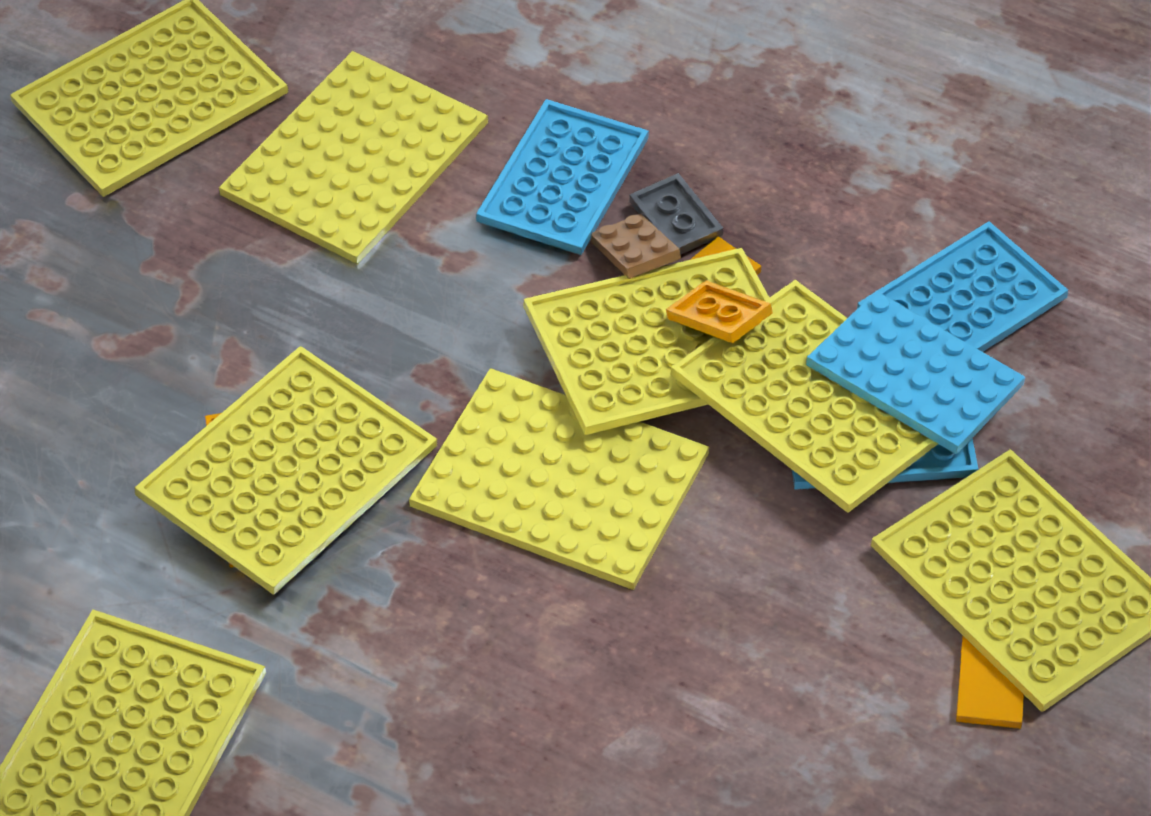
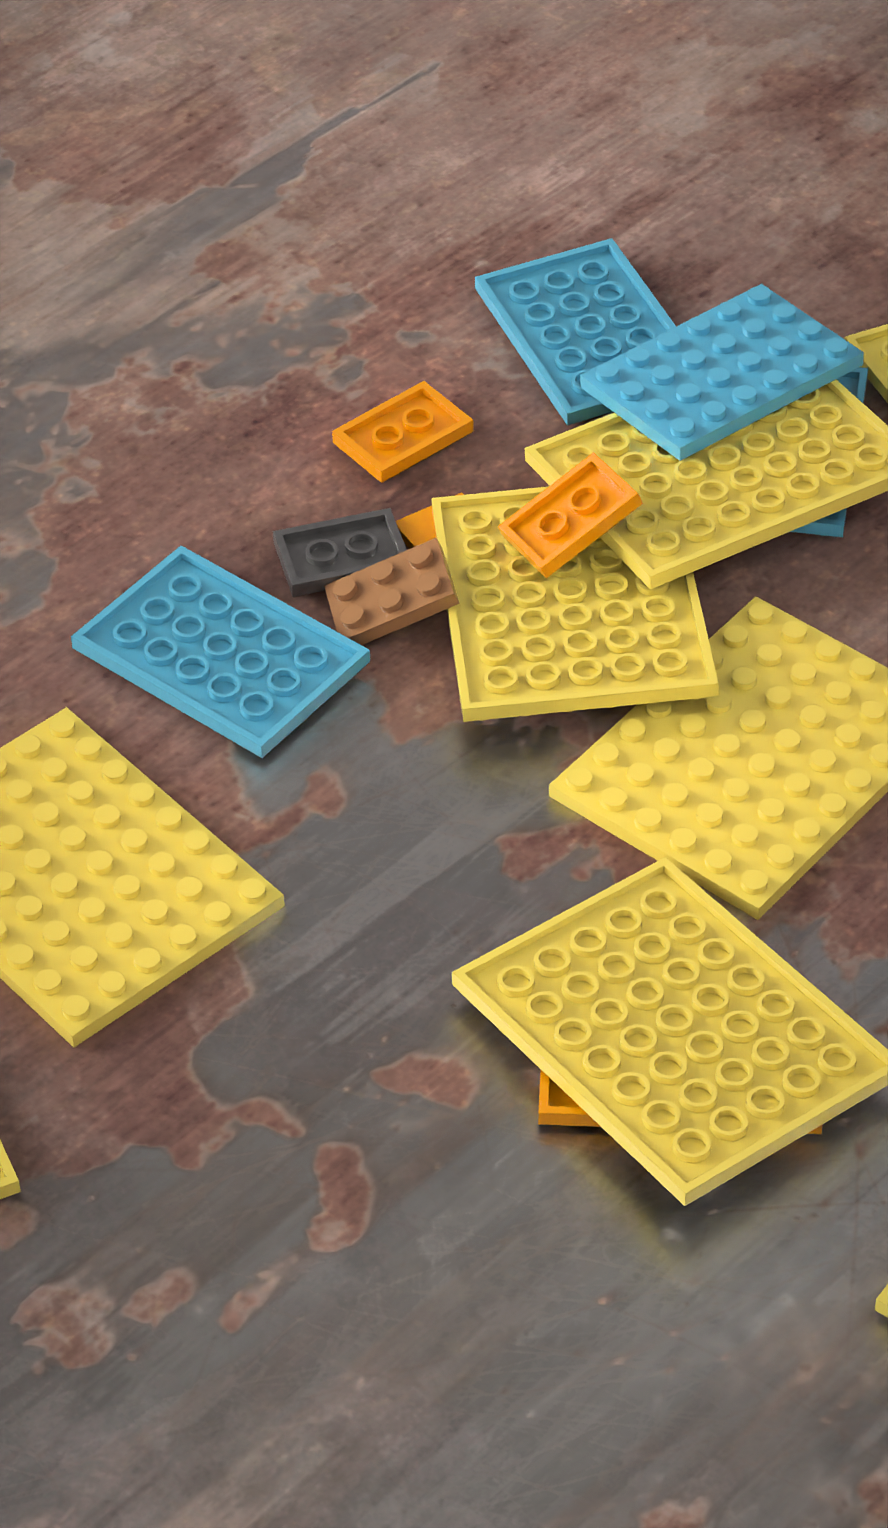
camera: 75 degrees left, 5 degrees down
none -> light orange plate [332,381,474,483]

